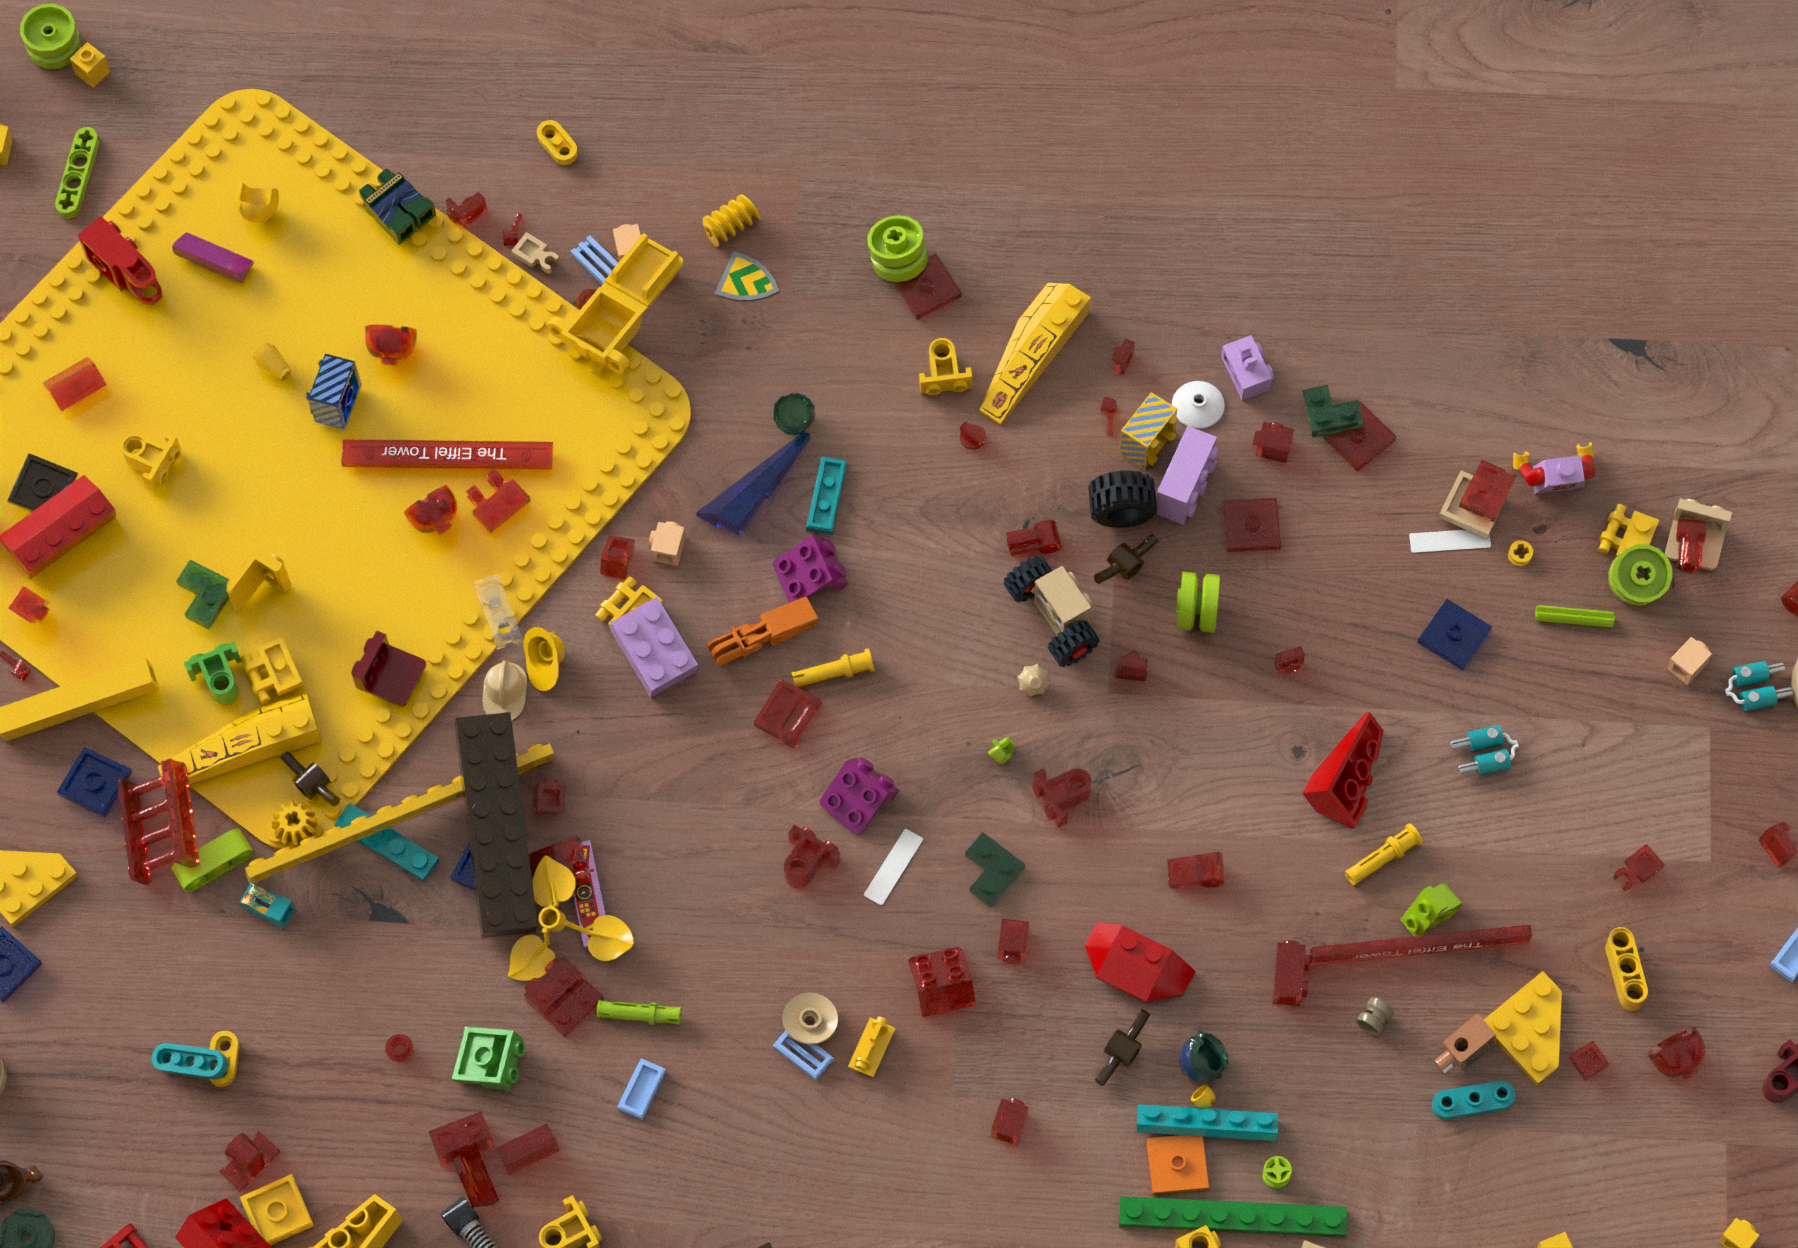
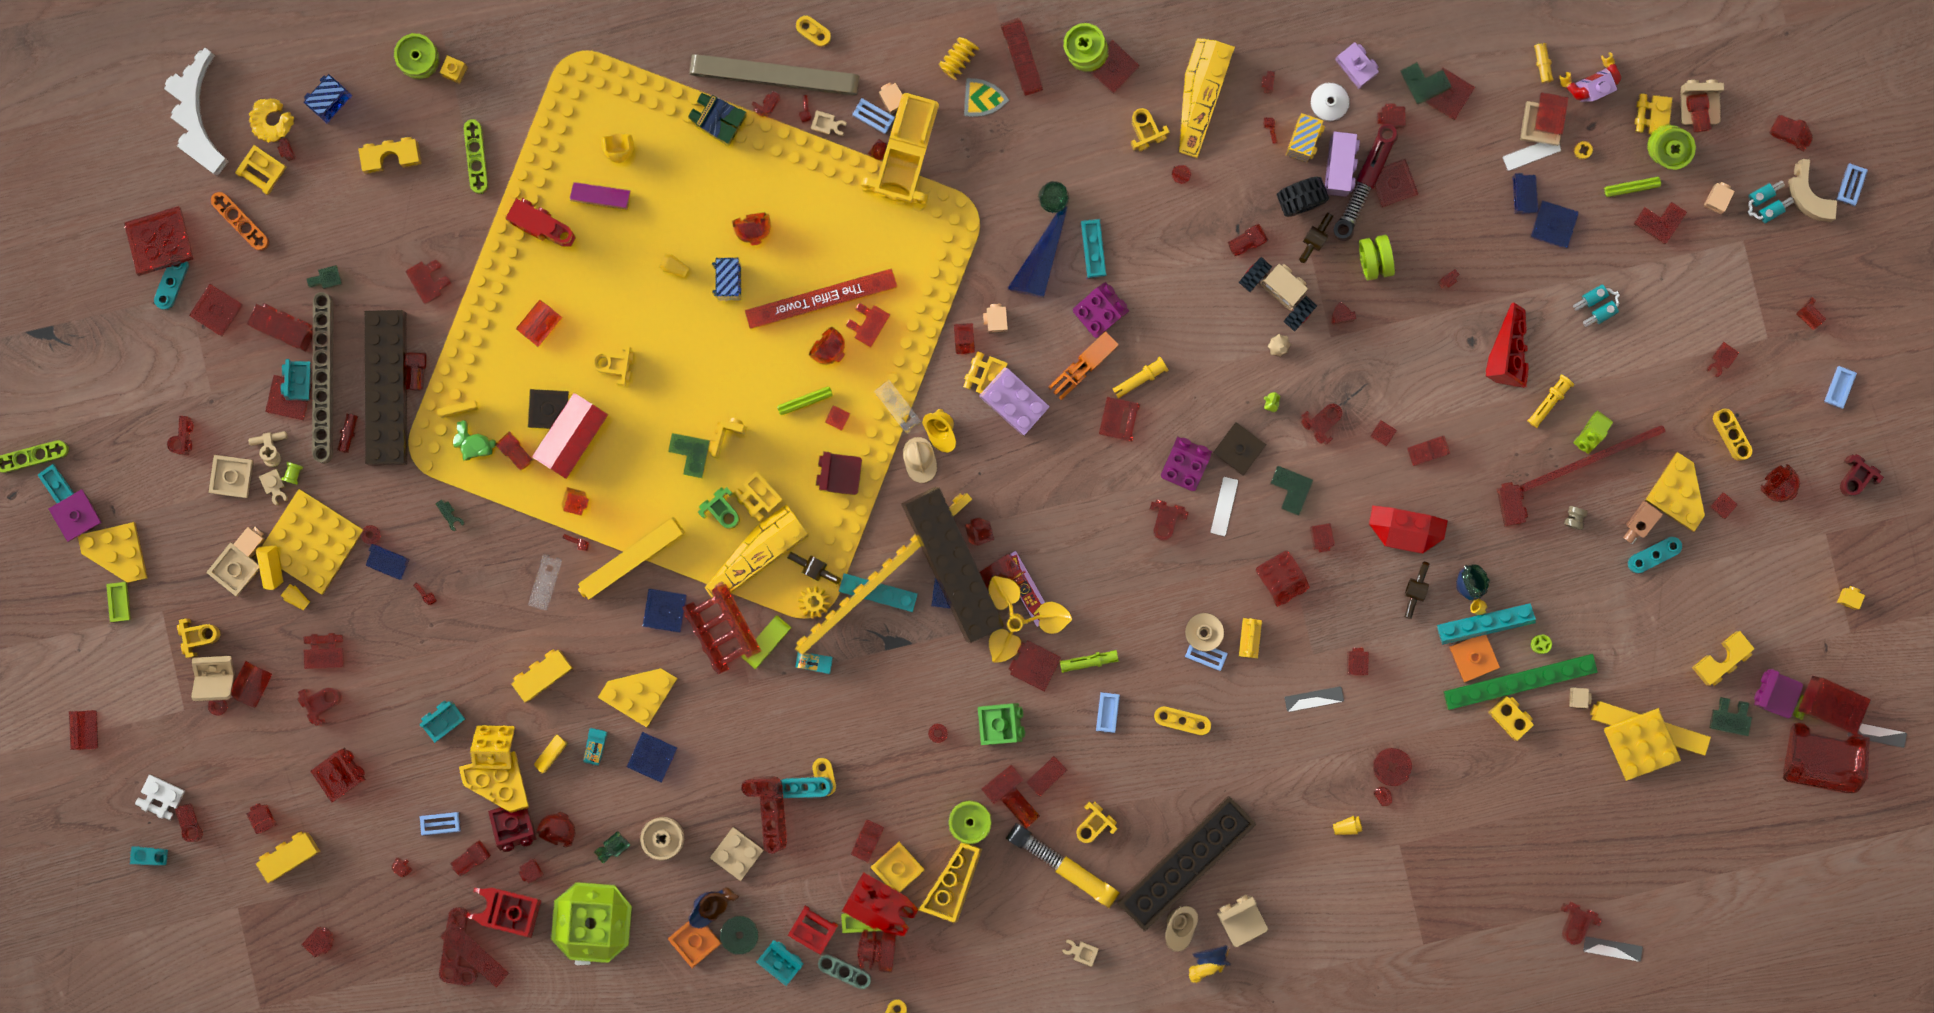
camera: 20 degrees left, 20 degrees up
none -> dark tan beam [689,54,860,95]
none -> tan plate [710,827,764,881]
none -> clear red beam [741,776,787,854]
none -> lime axle [777,387,833,415]
none -> clear red plate [825,405,850,431]
none -> lime wheel [949,800,991,844]
none -> clear red beam [1000,18,1043,96]
none -> yellow plate [1154,706,1211,735]
none -> dark brown plate [1213,422,1266,476]
none -> dark grey sticker [1285,687,1344,712]
none -> piece [1334,124,1398,241]
none -> clear red plate [1370,420,1397,447]
none -> clear blue panel [1513,173,1538,214]
none -> yellow pin [1534,43,1554,83]
none -> clear red plate [1633,202,1687,245]

